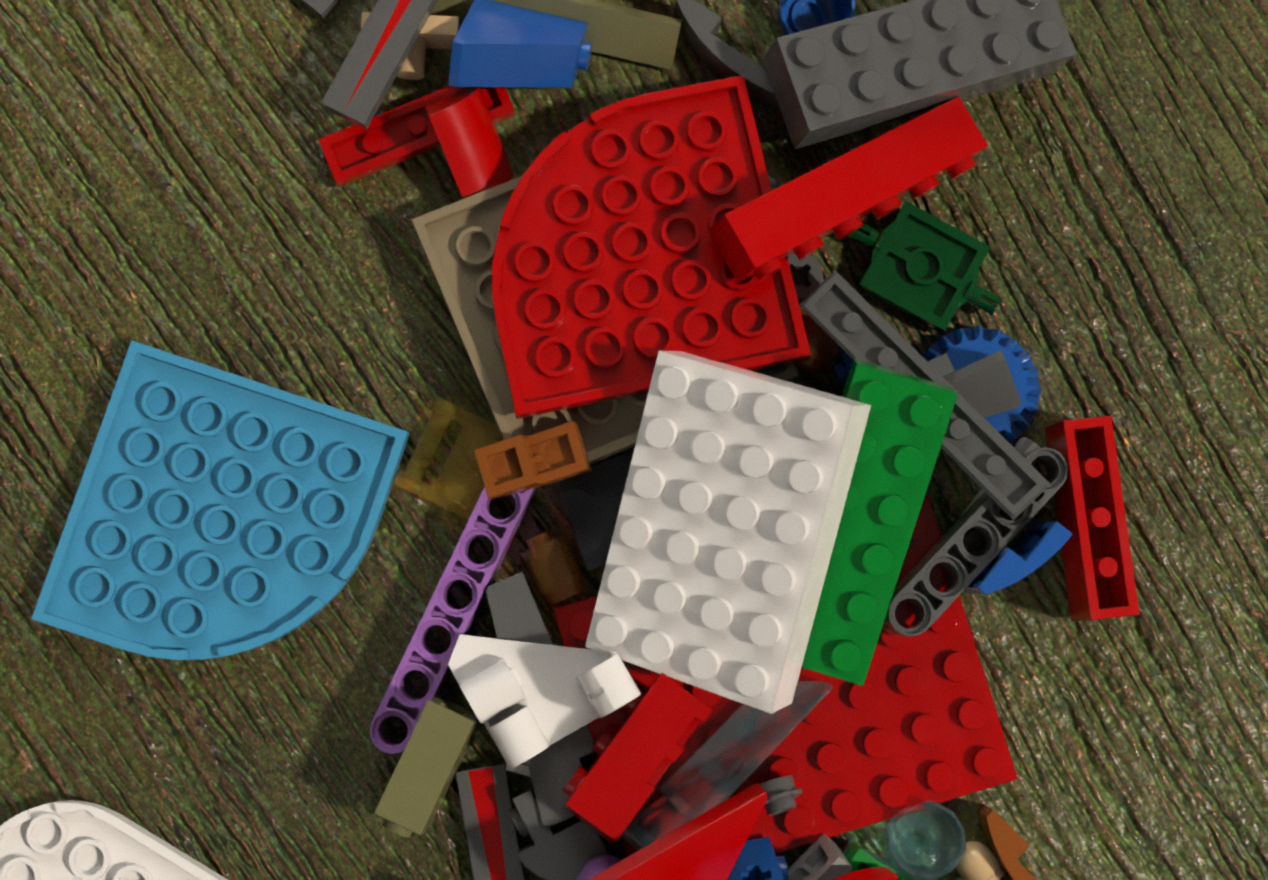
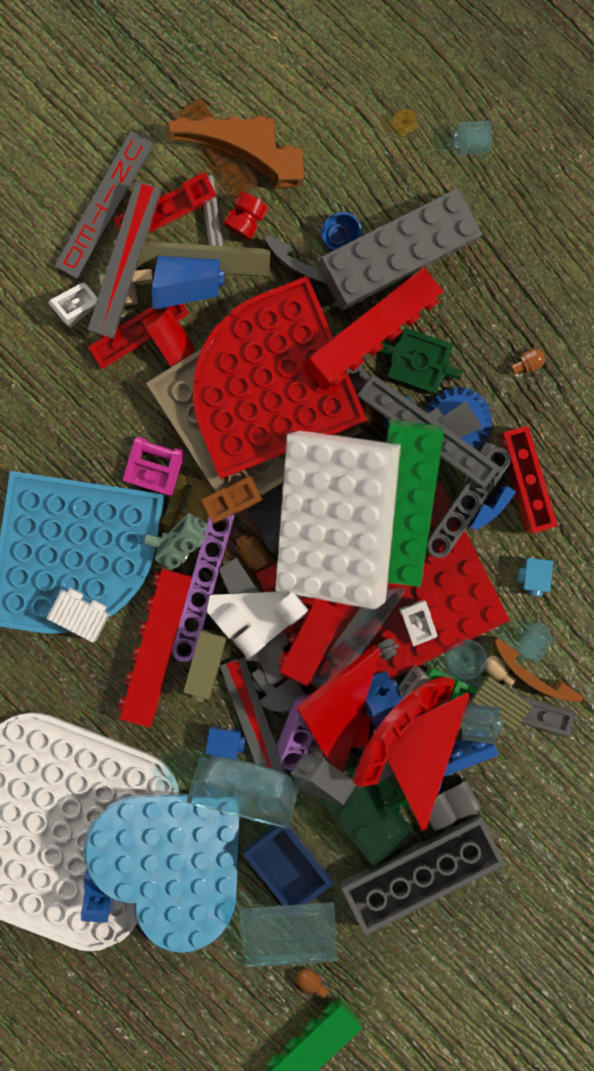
camera: 10 degrees left, 5 degrees up
none -> white brick [47,588,110,642]
none -> white slope [48,282,98,328]
none -> red brick [118,568,193,728]
none -> dark pink plate [123,437,186,495]
none -> sand green brick [144,513,207,571]
none -> white slope [399,599,438,646]
none -> dark orange cylinder [510,348,545,375]
none -> clear light blue brick [513,621,555,664]
none -> dark azure brick [517,558,553,596]

